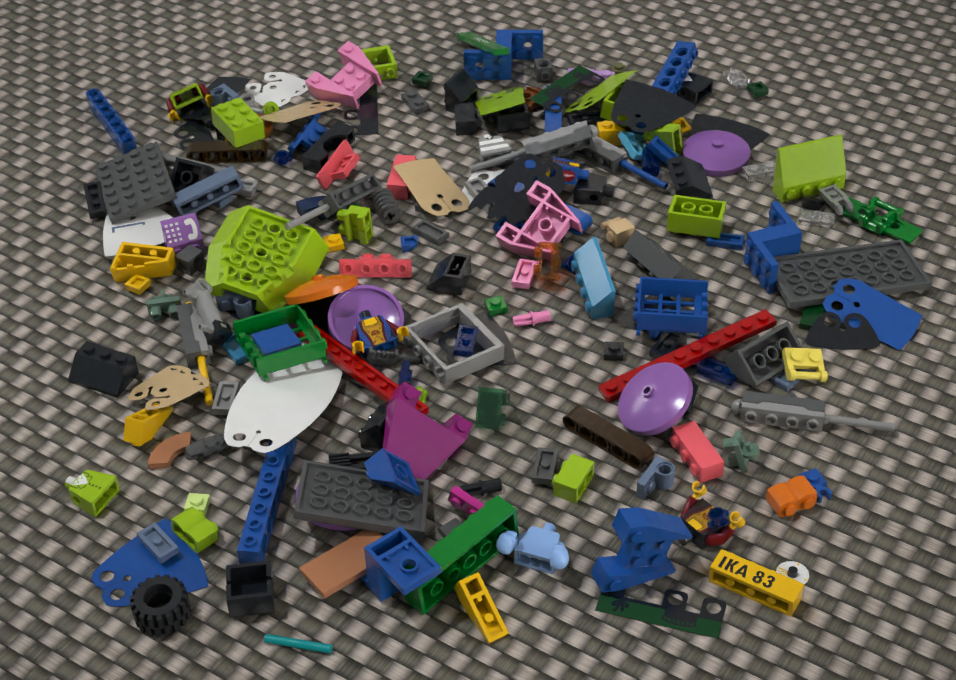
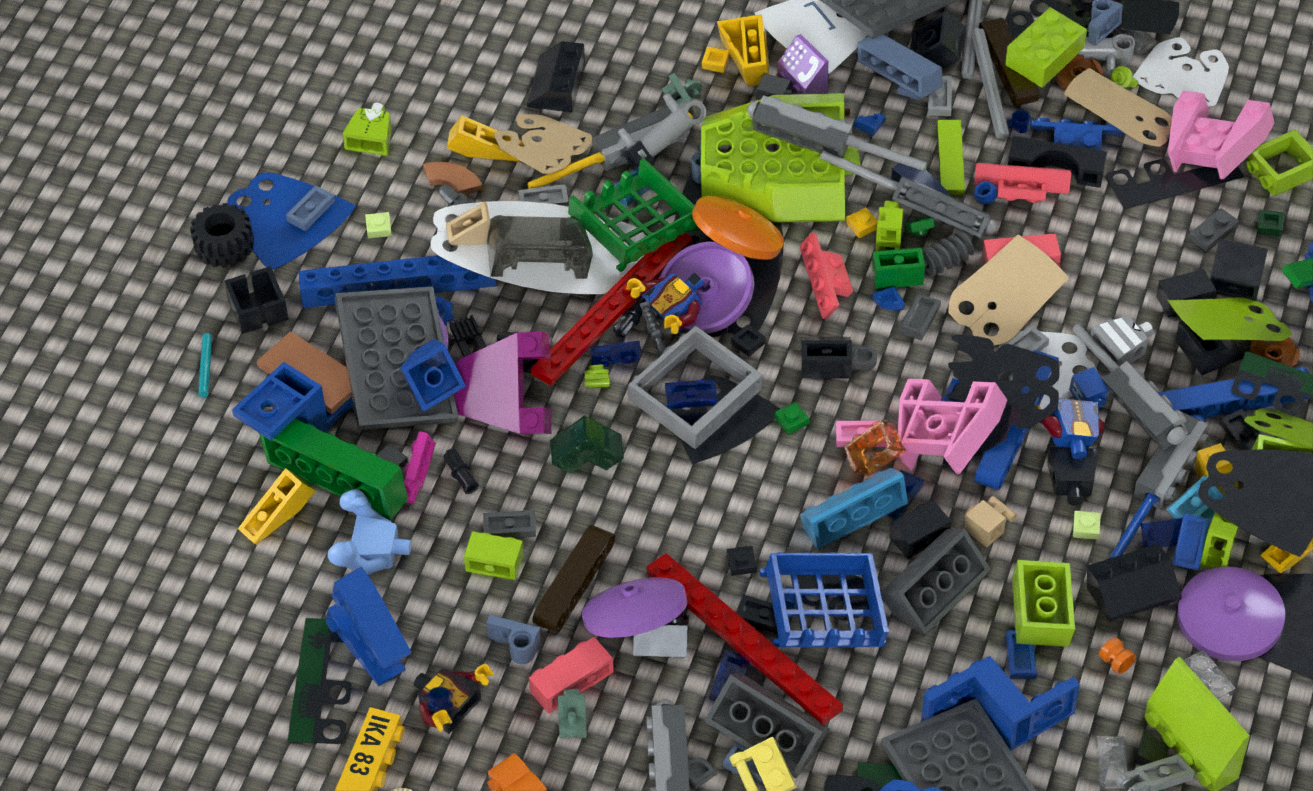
camera: 75 degrees right, 10 degrees up
lime brick [171,507,219,553] -> none
blue tile [251,324,302,356] -> none
bright pink axle [513,310,551,327] -> none
none -> tan slope [446,202,490,245]
none -> clear smoke windscreen [487,215,593,279]
none -> black plate [731,324,766,357]
none -> piece [747,95,927,171]
none -> green brick [872,248,925,289]
none -> black brick [890,500,952,559]
none -> lime tile [937,120,965,196]
none -> light grey axle [971,28,1009,140]
none -> blue plate [974,181,998,204]
none -> yellowish green plate [1073,511,1101,540]
none -> orange wheel [1098,637,1136,675]

